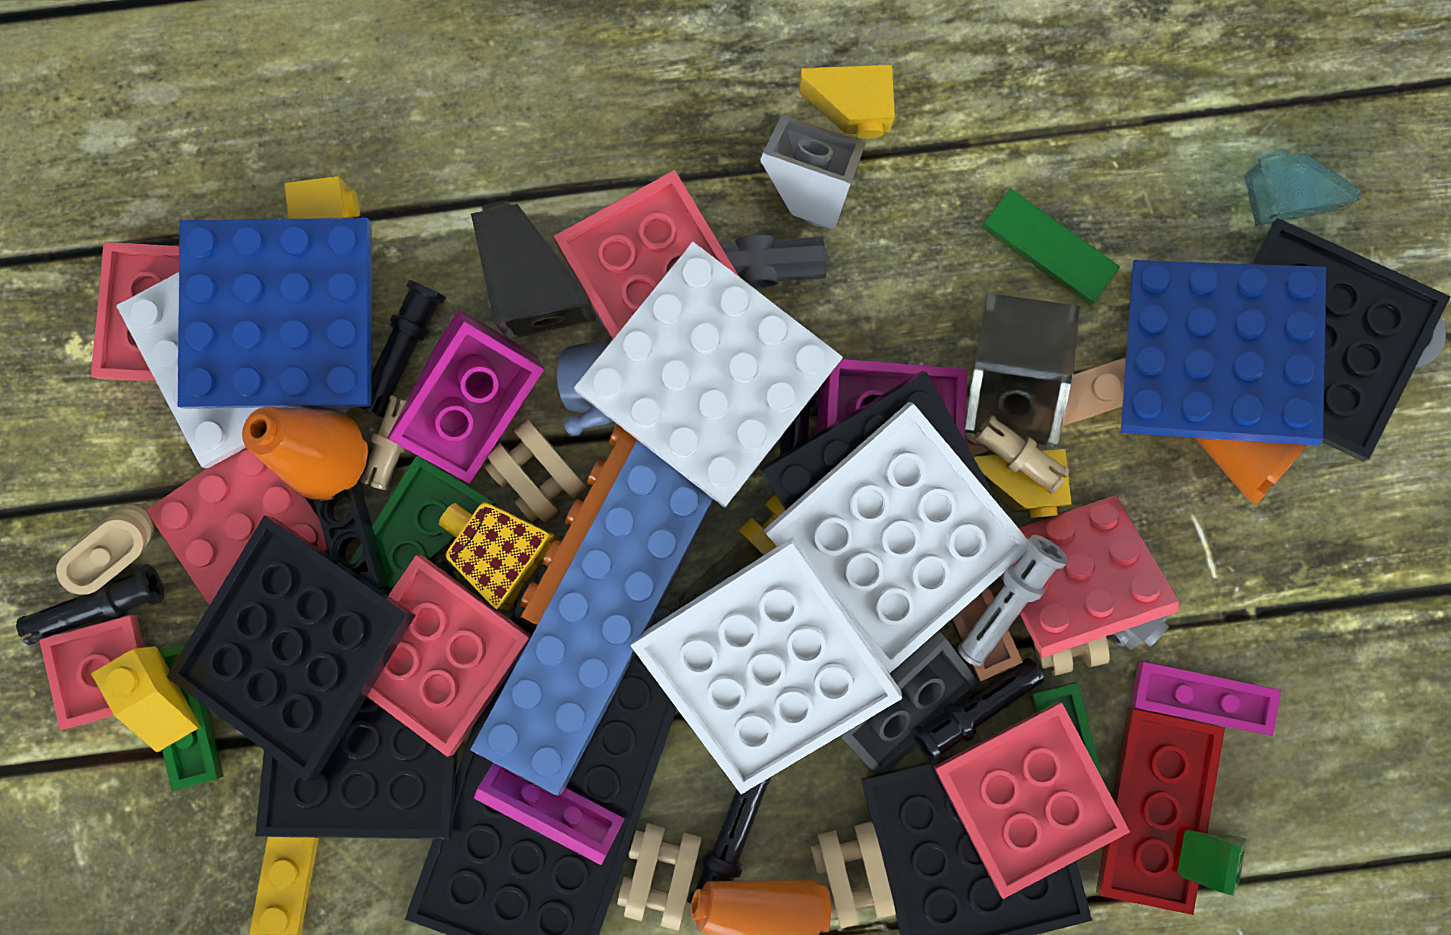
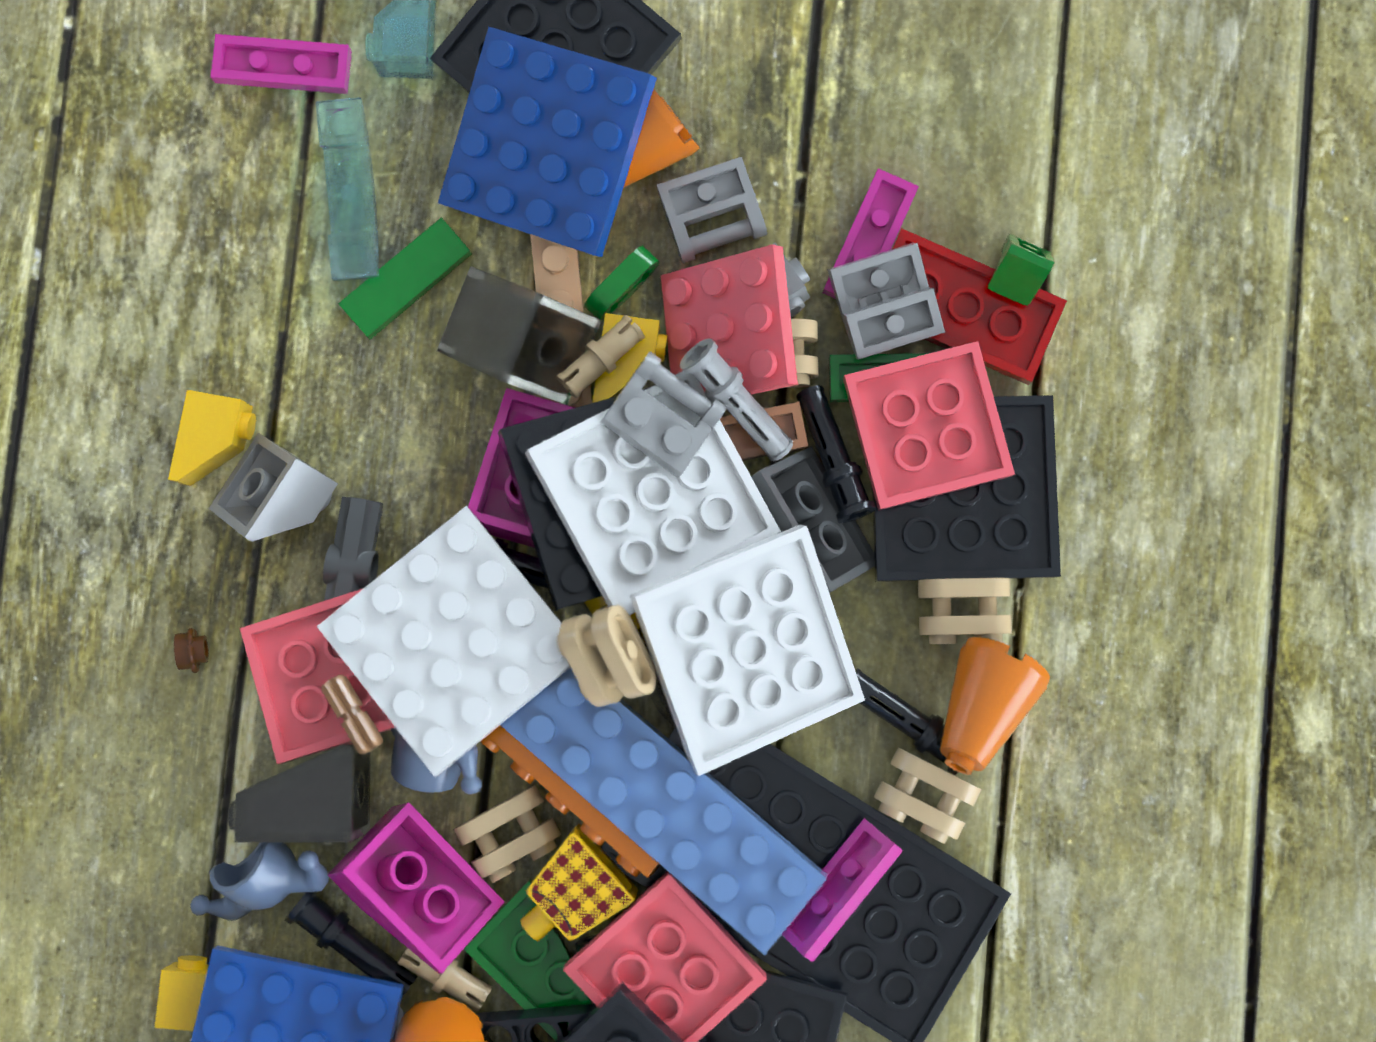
camera: 80 degrees left, 0 degrees up
none -> reddish brown plate [174,628,209,673]
none -> sand blue piece [190,841,328,921]
none -> dark pink plate [210,34,352,94]
none -> clear light blue slope [316,97,379,281]
none -> medium nougat piece [321,675,383,754]
none -> tan brick [557,605,656,707]
none -> green beam [584,245,660,322]
none -> light grey plate [600,352,727,477]
none -> light grey plate [657,157,767,264]
none -> light grey slope [827,243,945,359]

